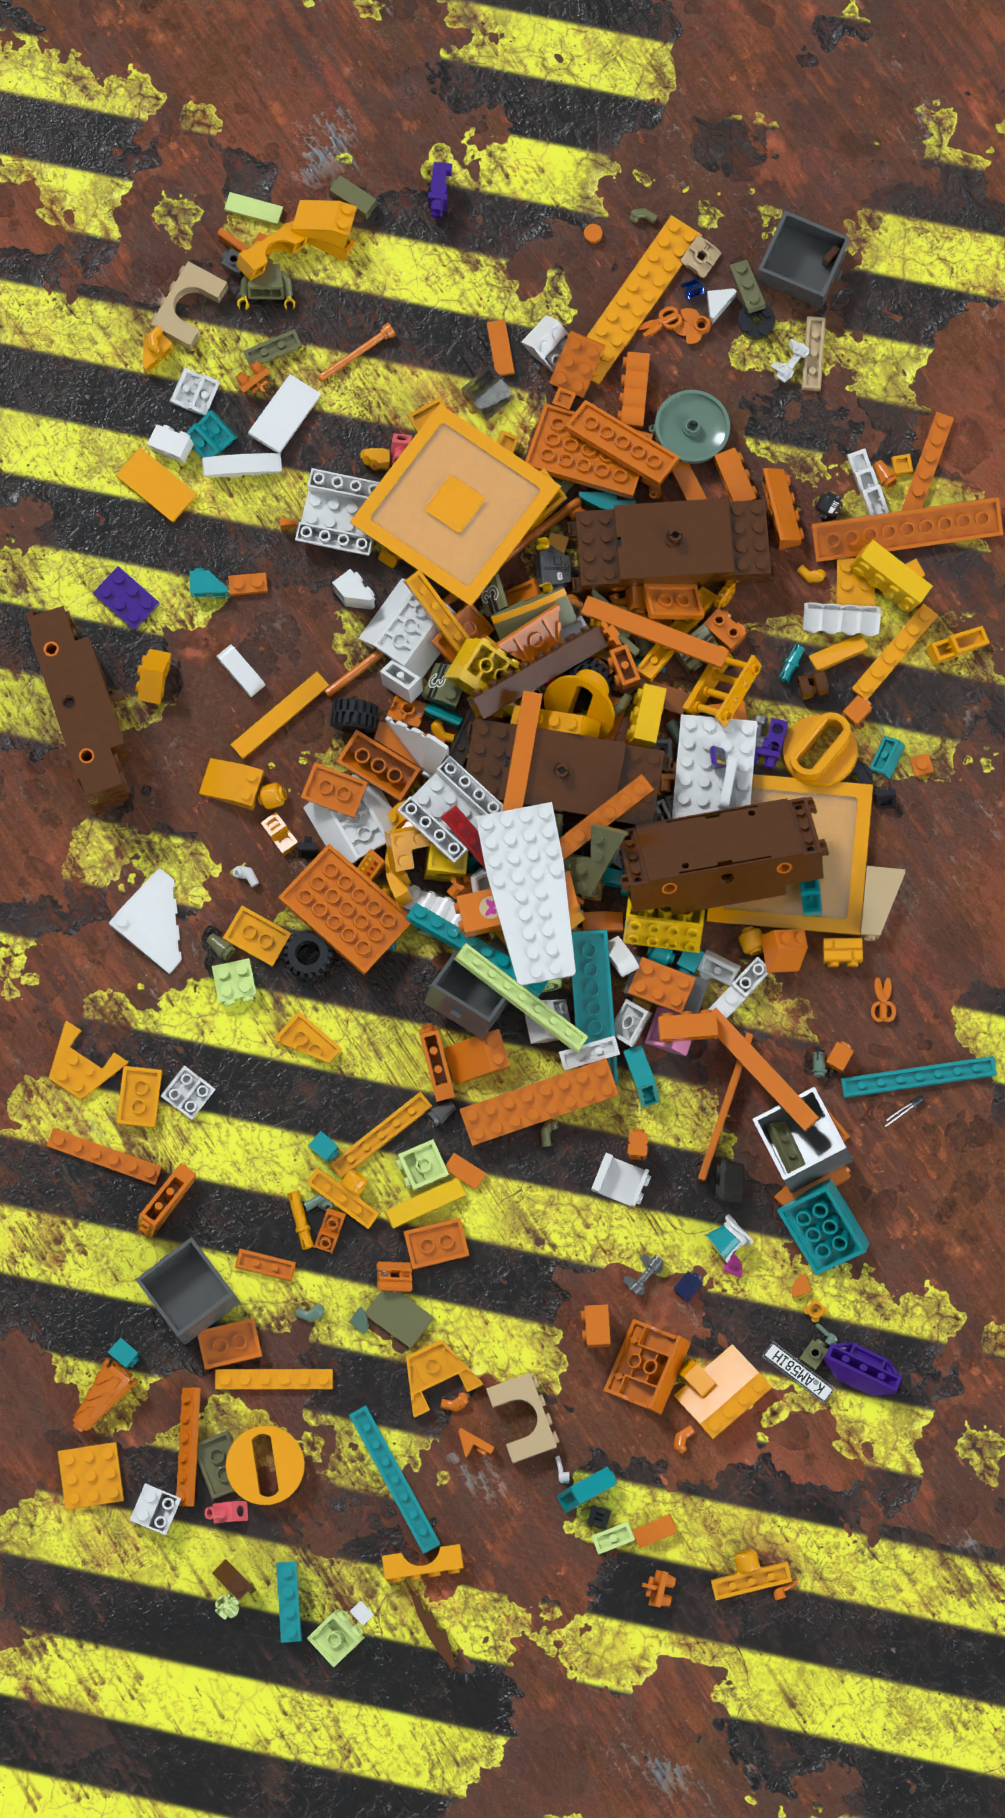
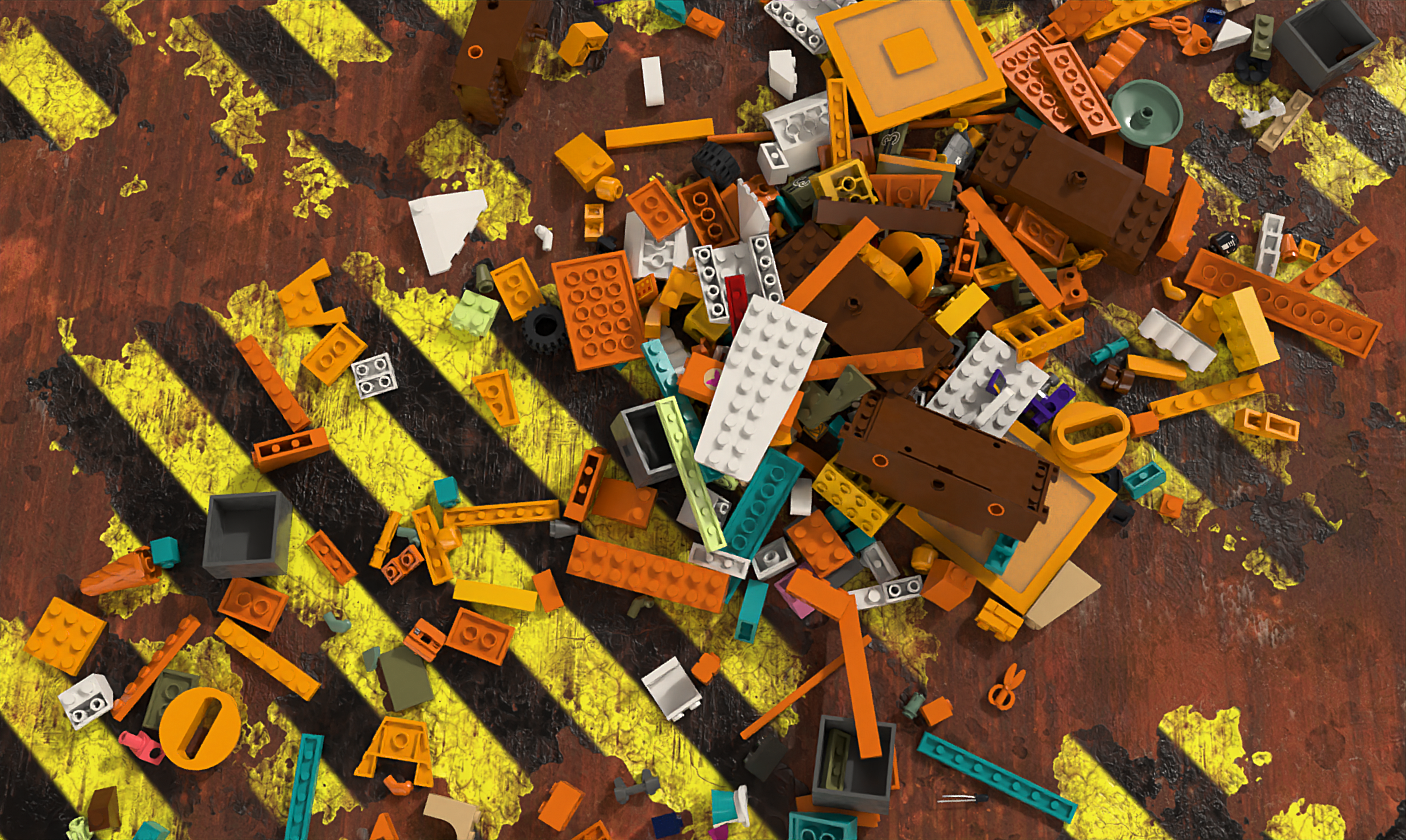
camera: 35 degrees right, 5 degrees down
yellowish green plate [395,1139,449,1192] -> none

